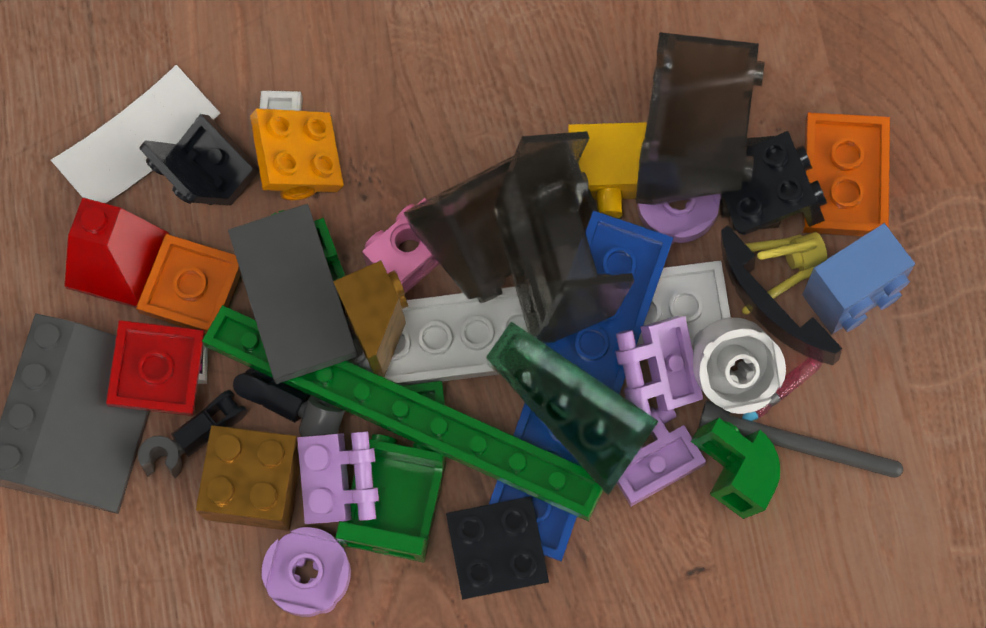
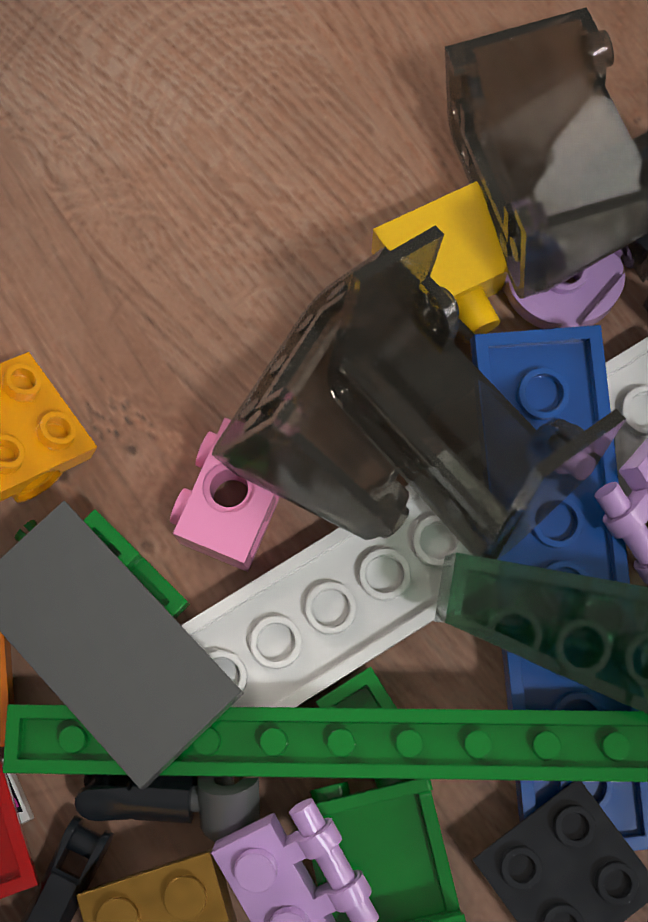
camera: 30 degrees left, 5 degrees up
pearl gold slope [333,260,408,377] -> none

